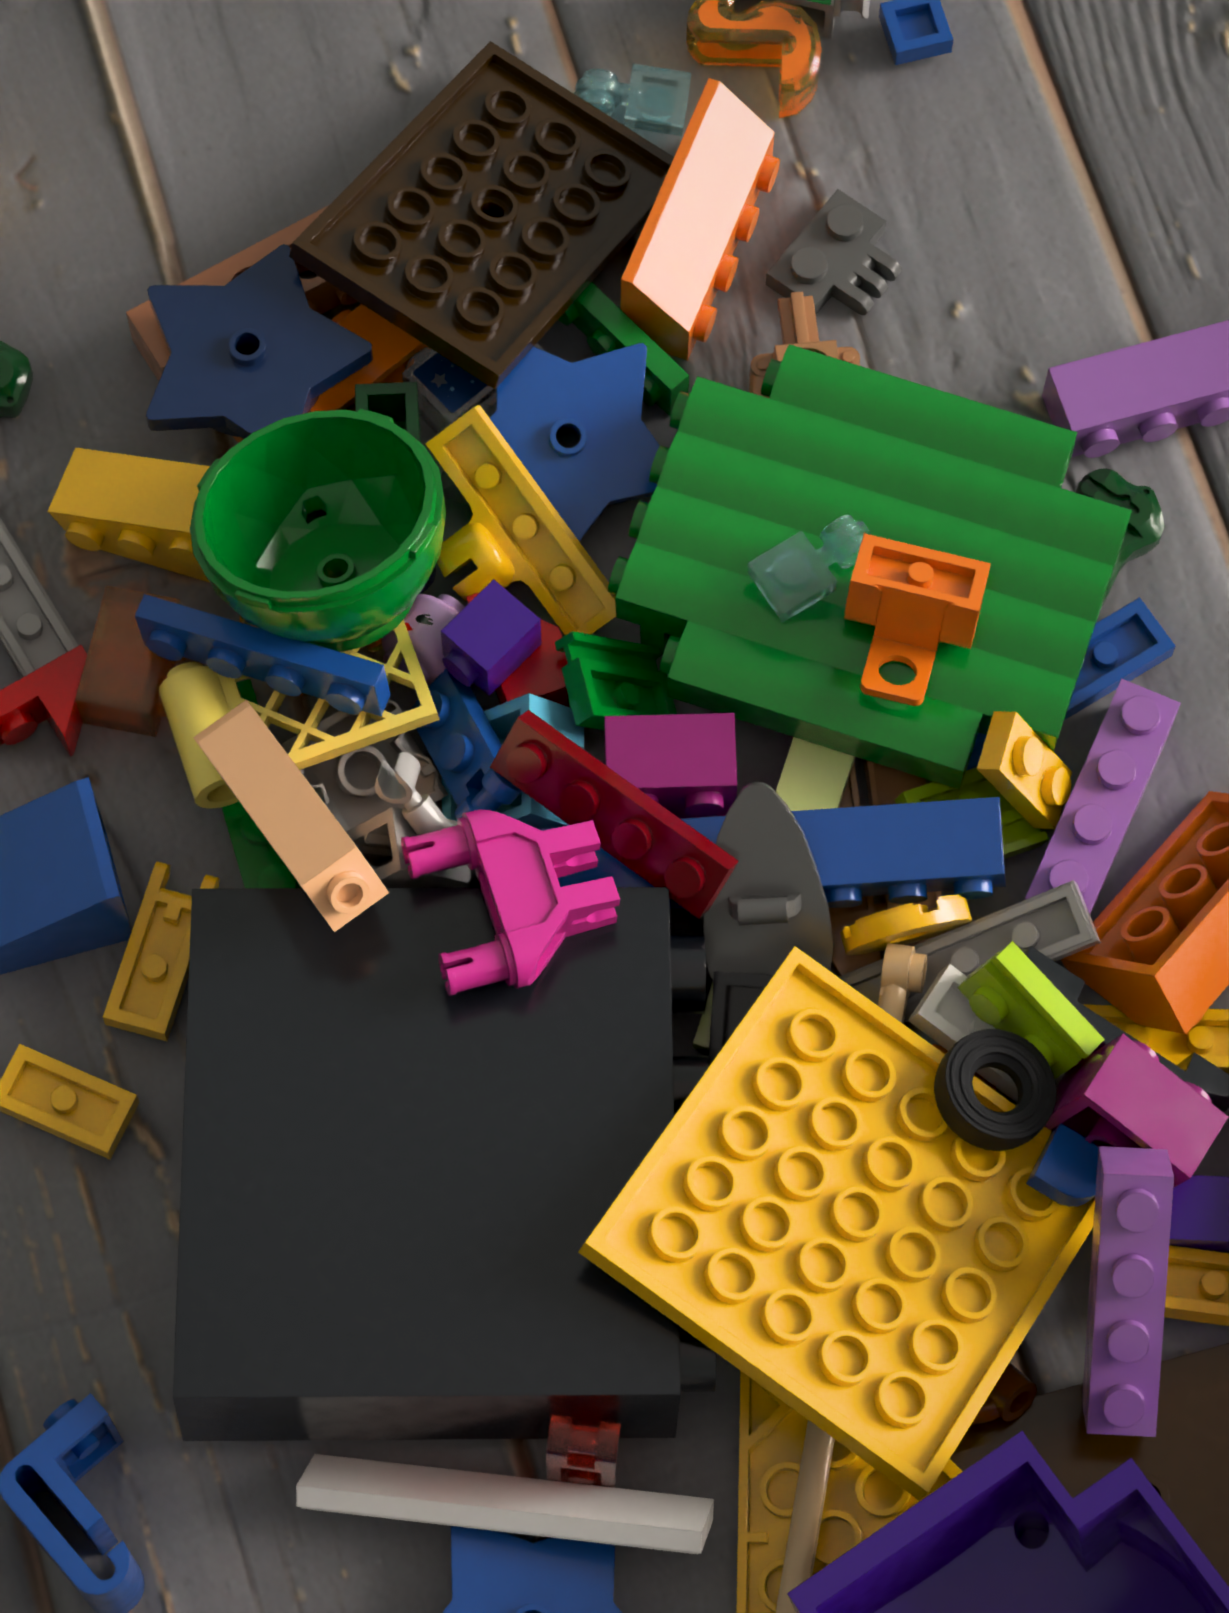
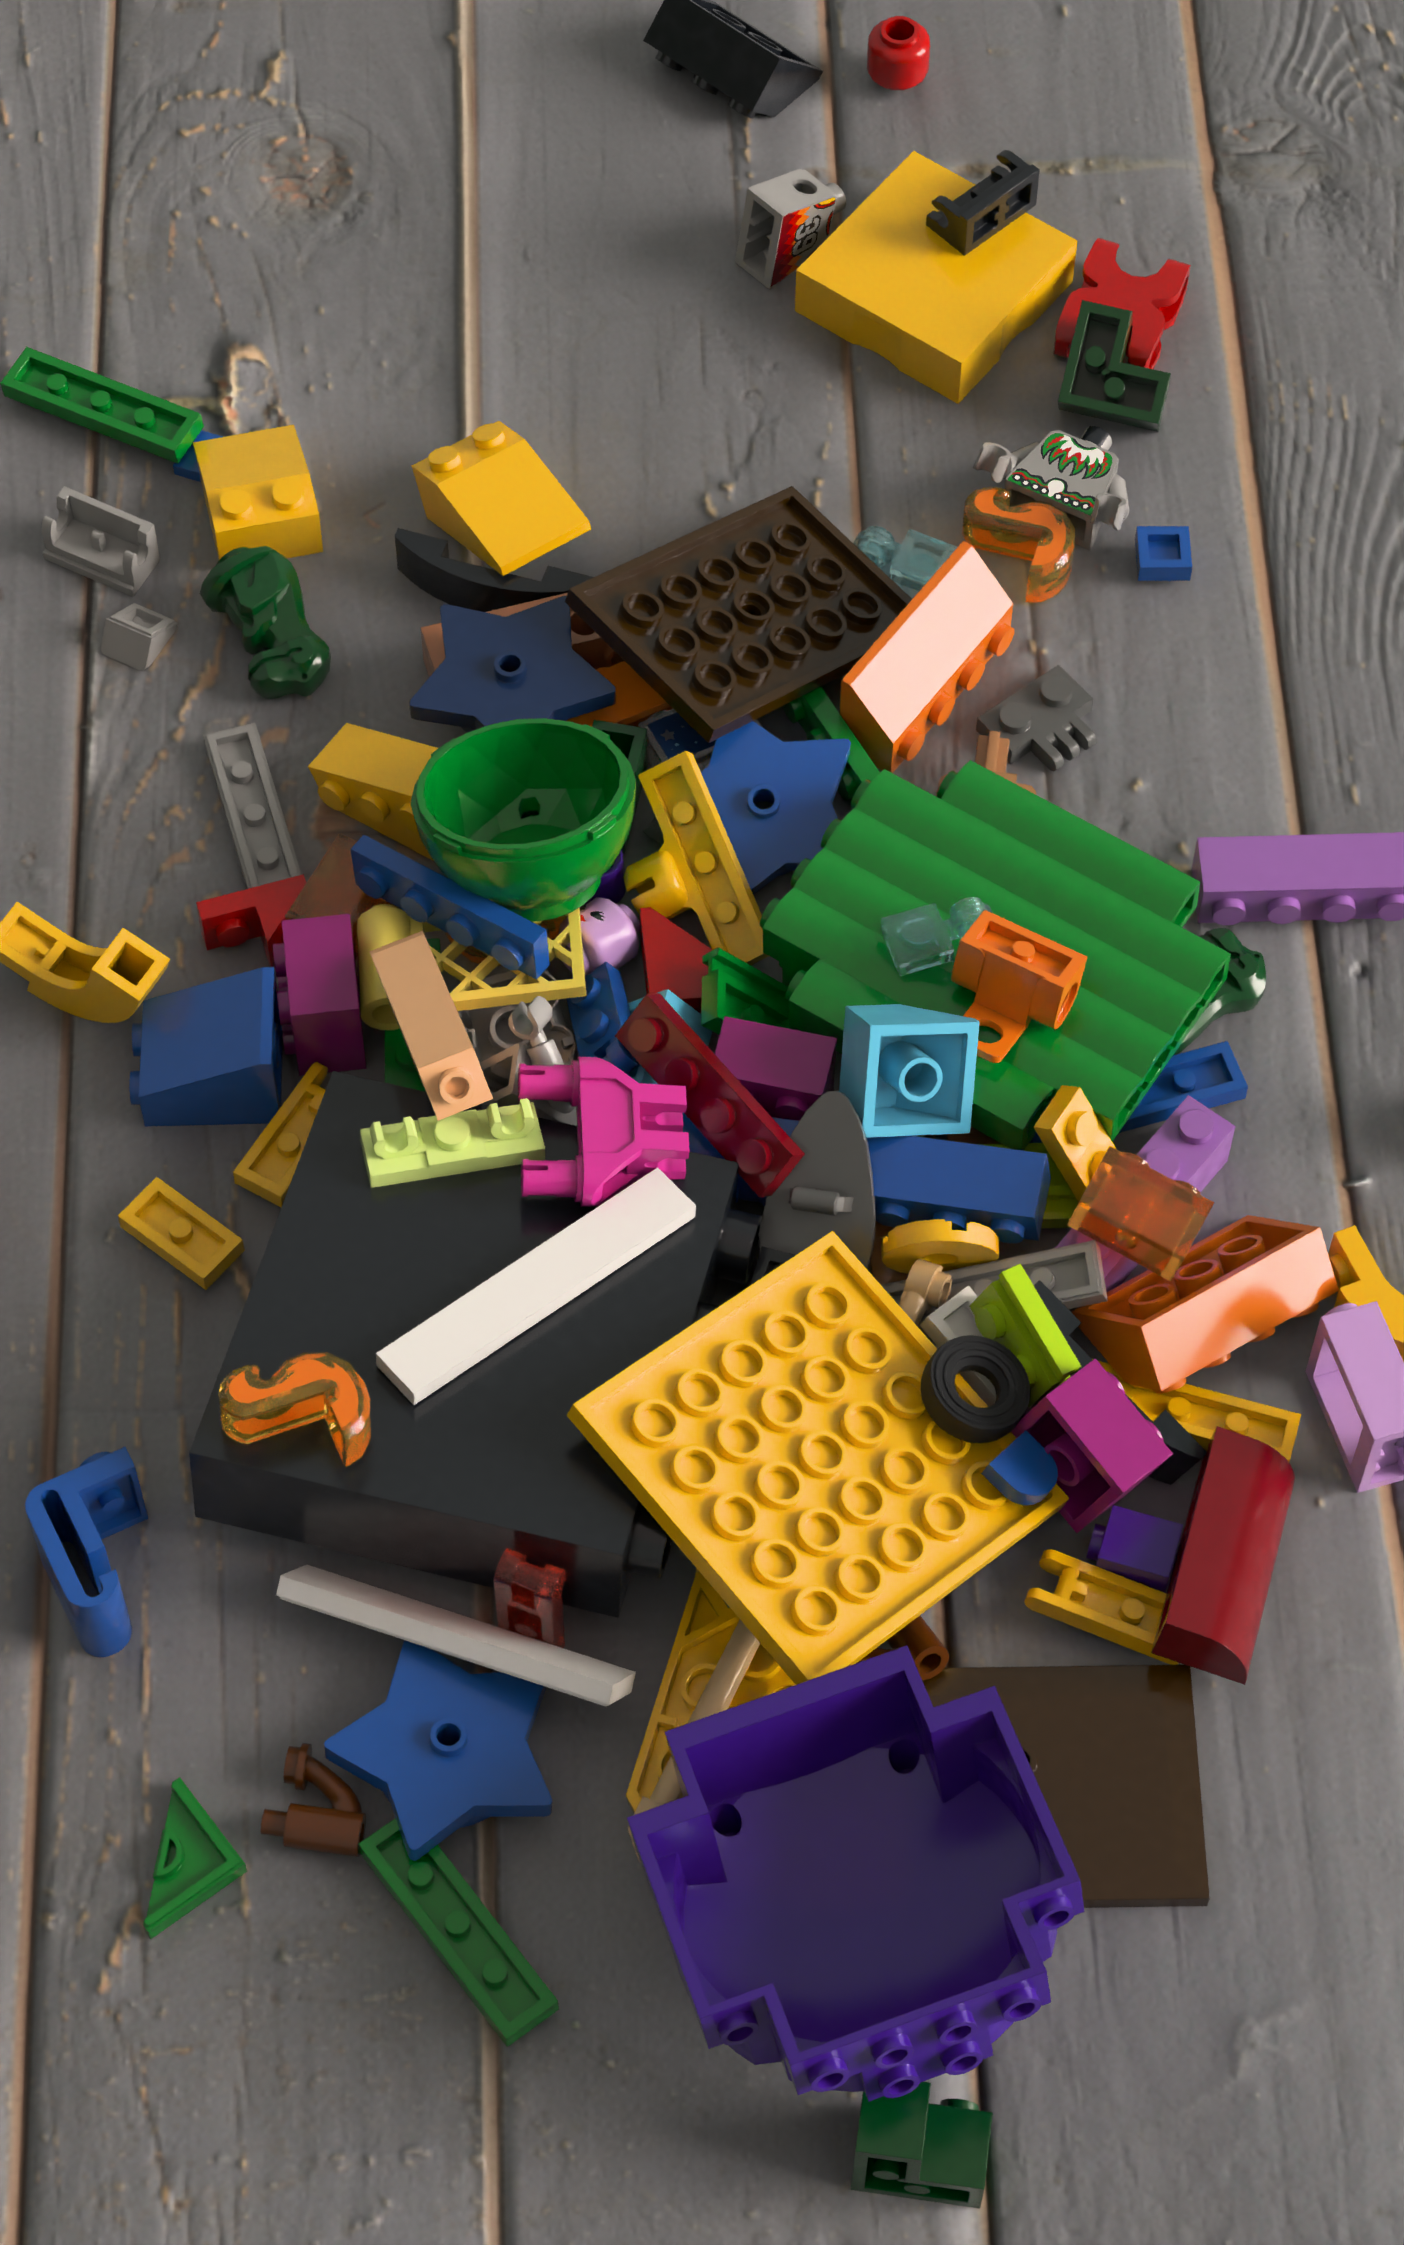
camera: 15 degrees right, 10 degrees down
dark purple brick [441,579,541,696] -> none
medium lavender brick [1082,1146,1174,1437] -> none
none -> clear yellow animal [218,1352,371,1467]
none -> magenta brick [273,914,367,1076]
none -> yellowish green plate [360,1098,545,1188]
none -> white tile [376,1167,696,1405]
none -> black slope [395,528,593,612]
none -> yellow slope [412,421,591,576]
none -> medium azure slope [839,1004,980,1138]
none -> clear orange brick [1067,1146,1214,1281]

